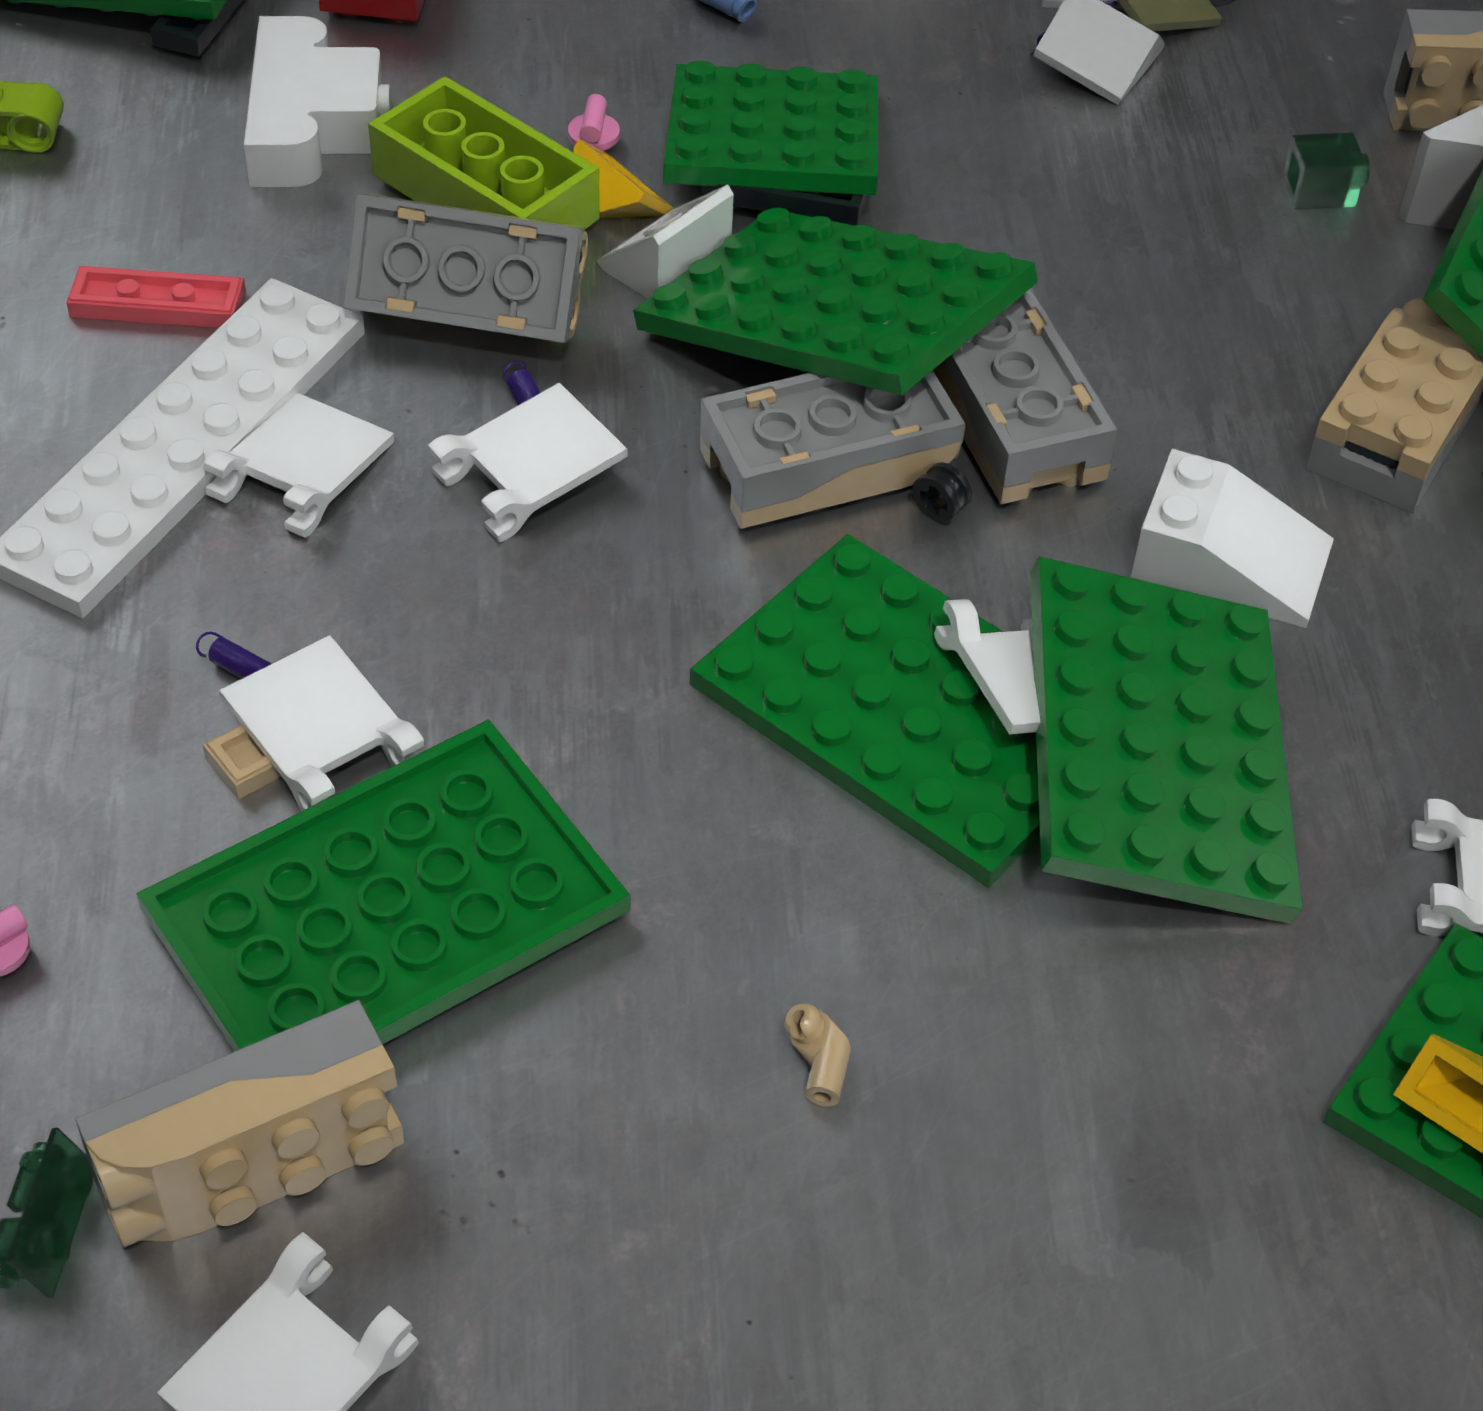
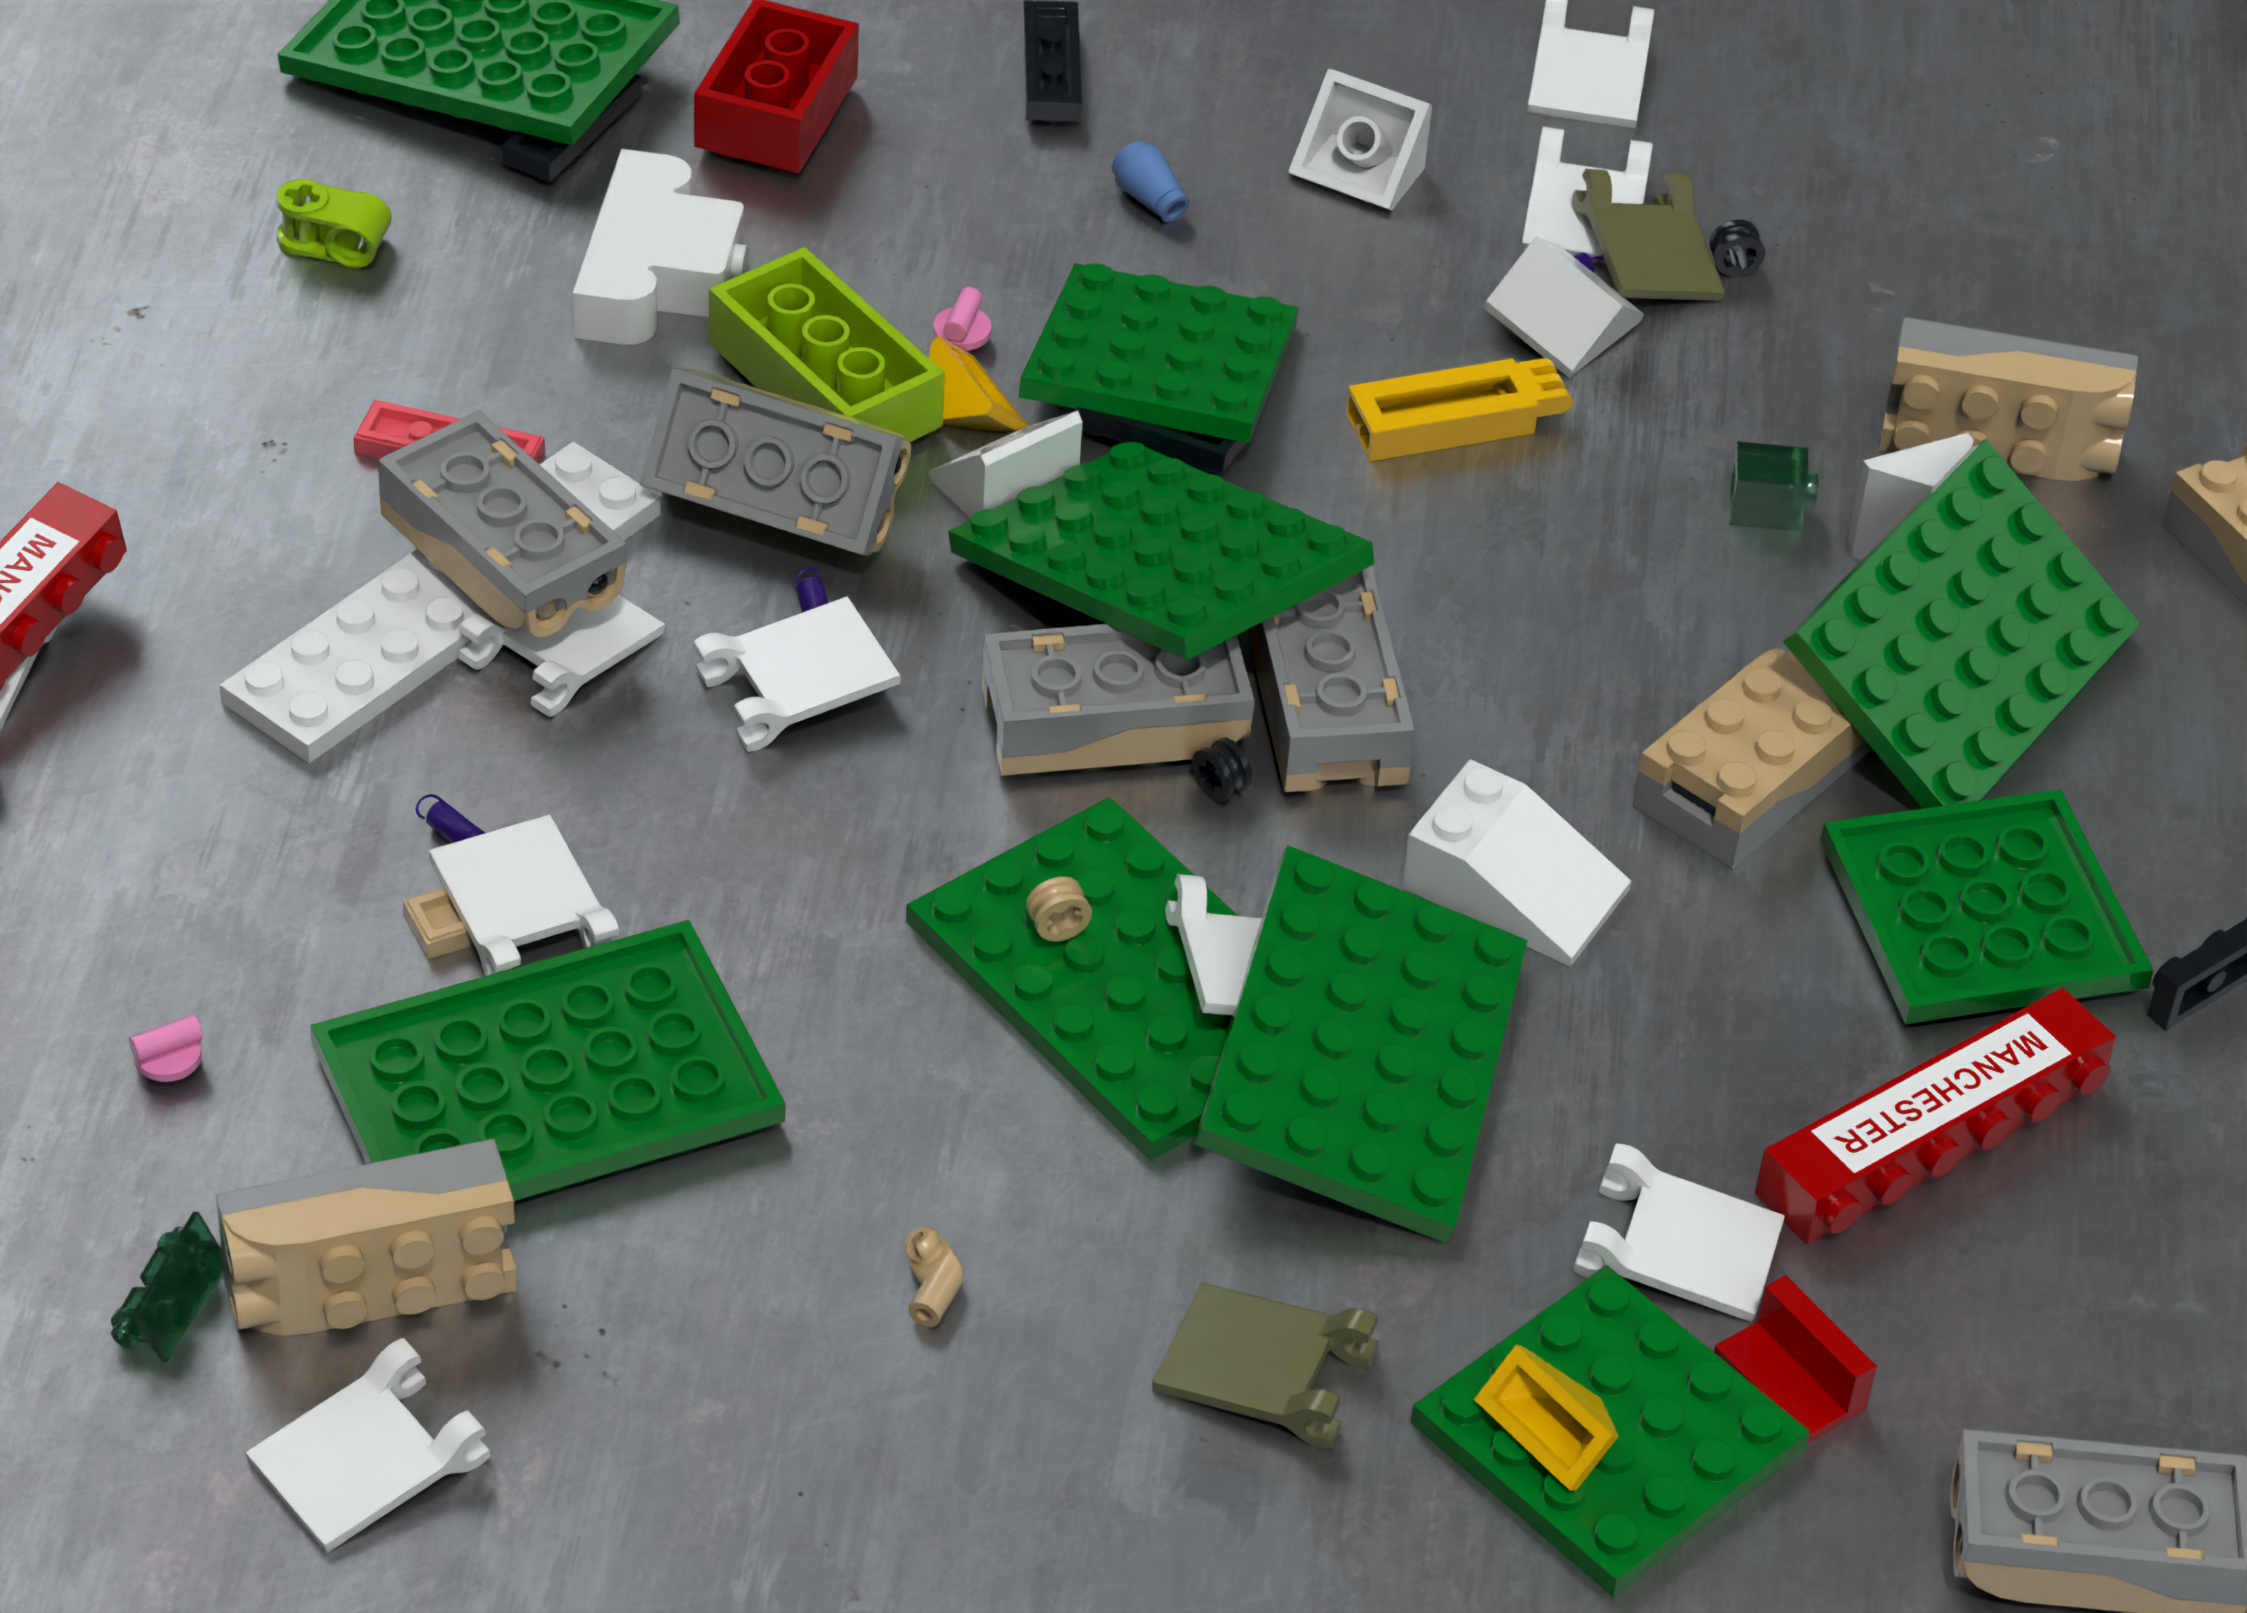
camera: 10 degrees right, 5 degrees down
none -> light grey piece [378,410,627,638]
none -> tan bush [1026,876,1092,942]
none -> olive flag [1152,1282,1378,1449]
none -> yellow hinge [1345,358,1573,462]

